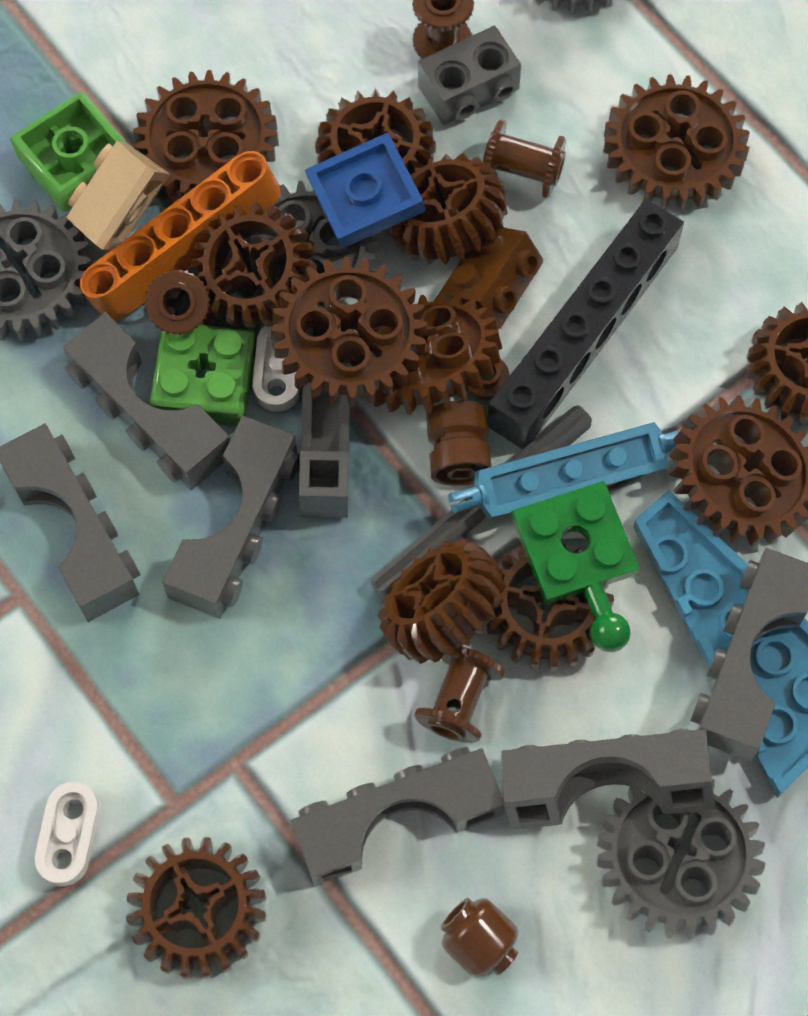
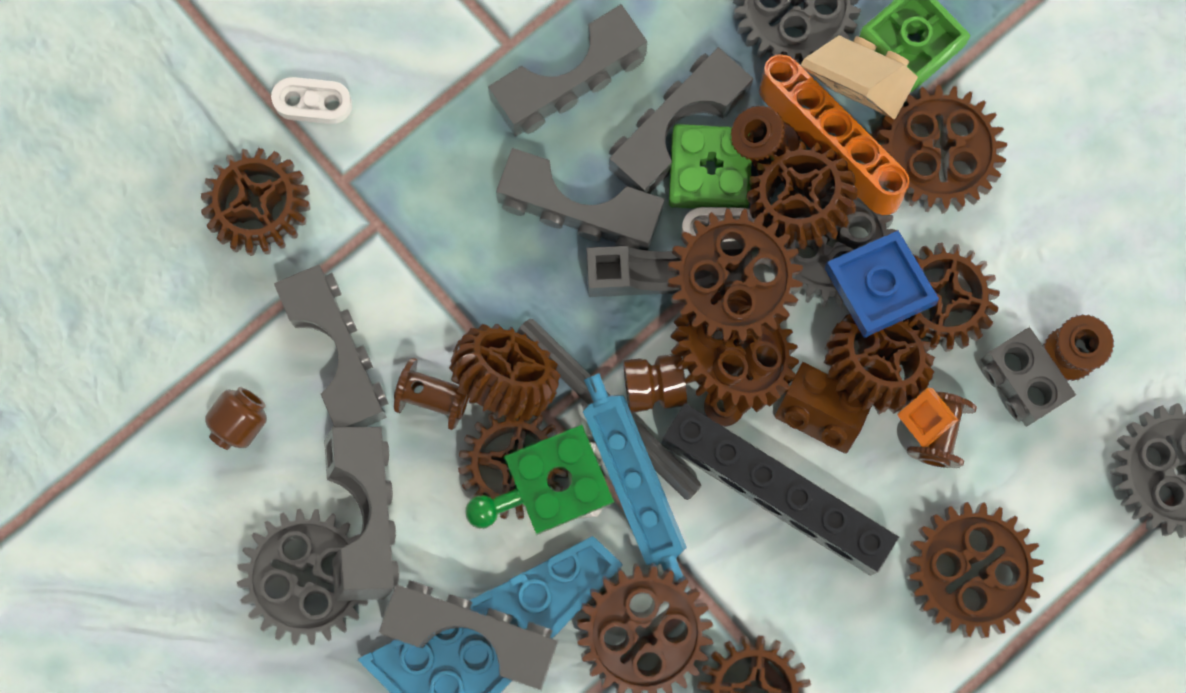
camera: 85 degrees right, 10 degrees up
none -> orange plate [897,388,958,447]

